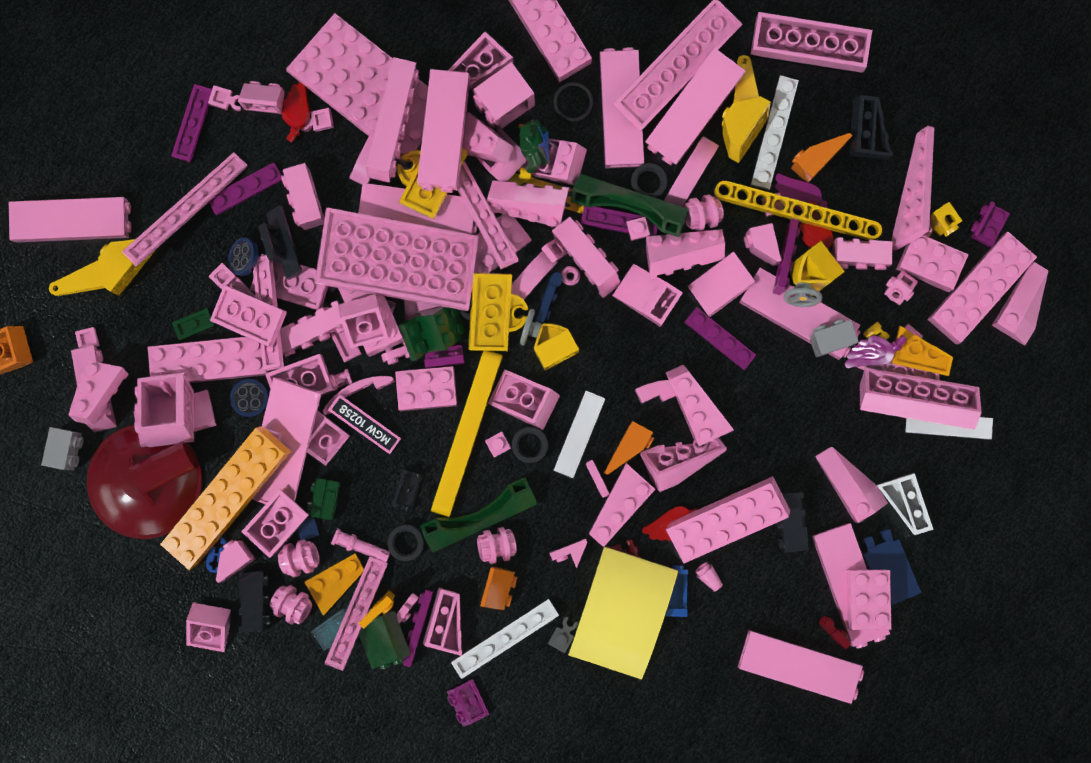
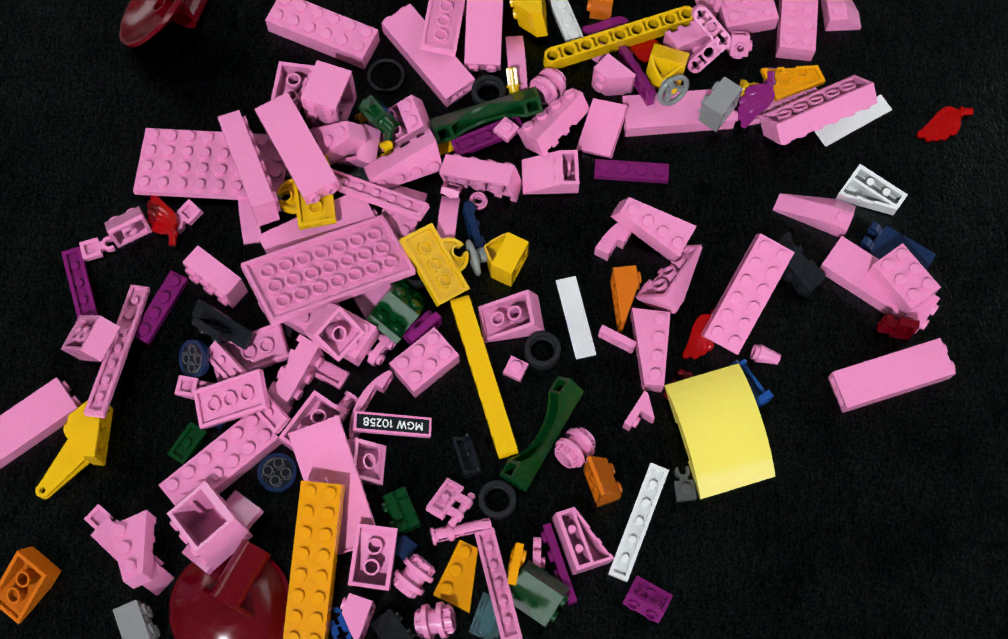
camera: 40 degrees left, 15 degrees down
none -> bright pink brick [61,315,120,362]
none -> bright pink plate [426,478,476,527]
none -> yellow axle [506,67,521,95]
none -> bright pink beam [686,4,731,73]
none -> red animal [917,106,973,142]

